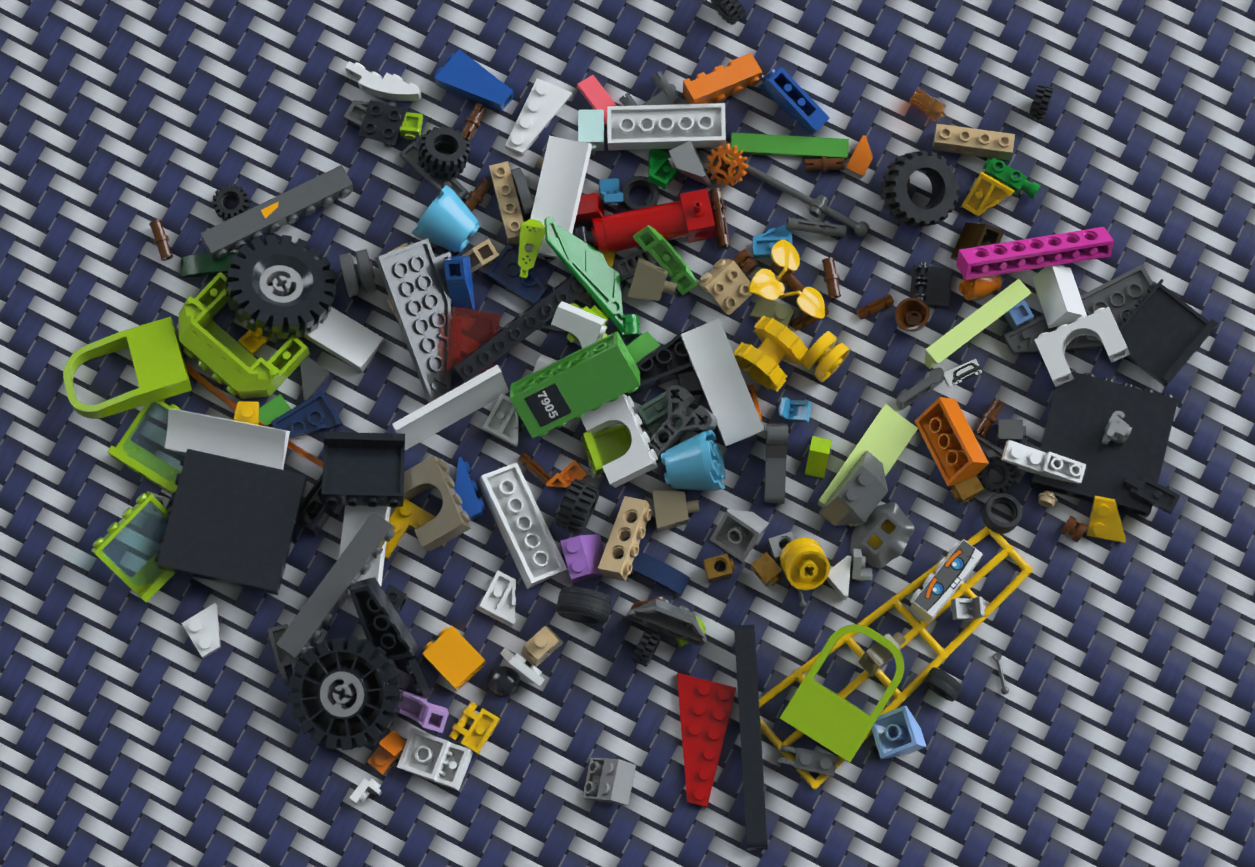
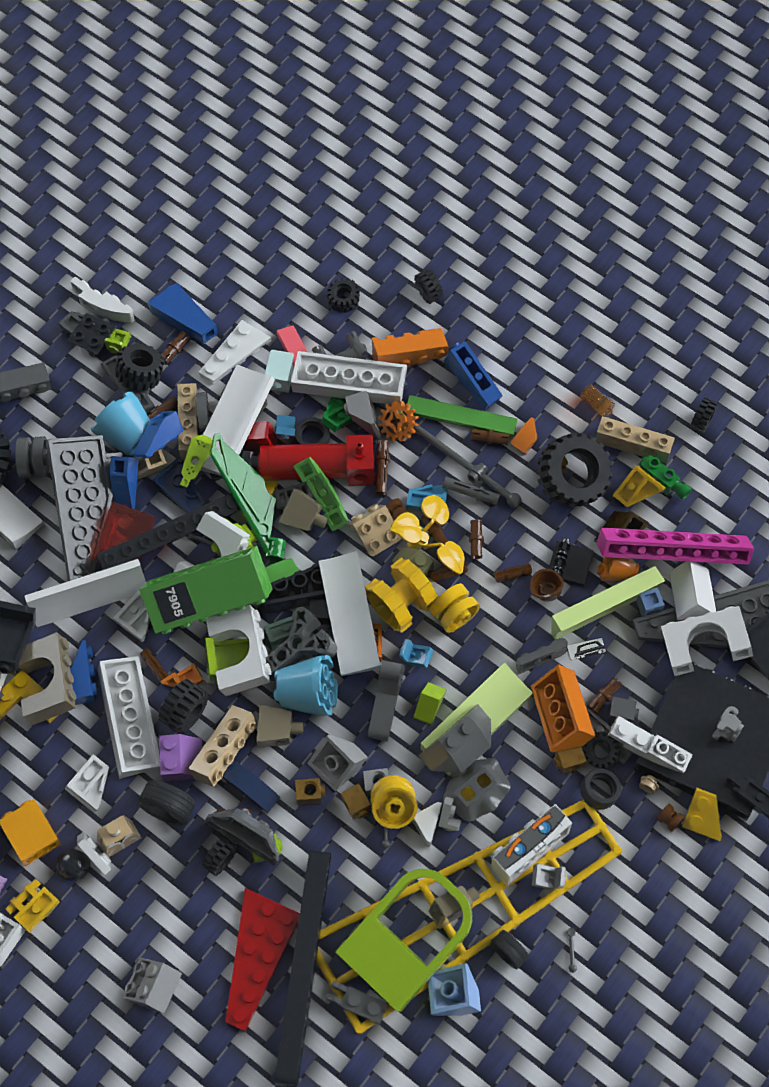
camera: 10 degrees right, 10 degrees down
none -> blue slope [133,411,183,459]
none -> black tyre [327,277,360,313]

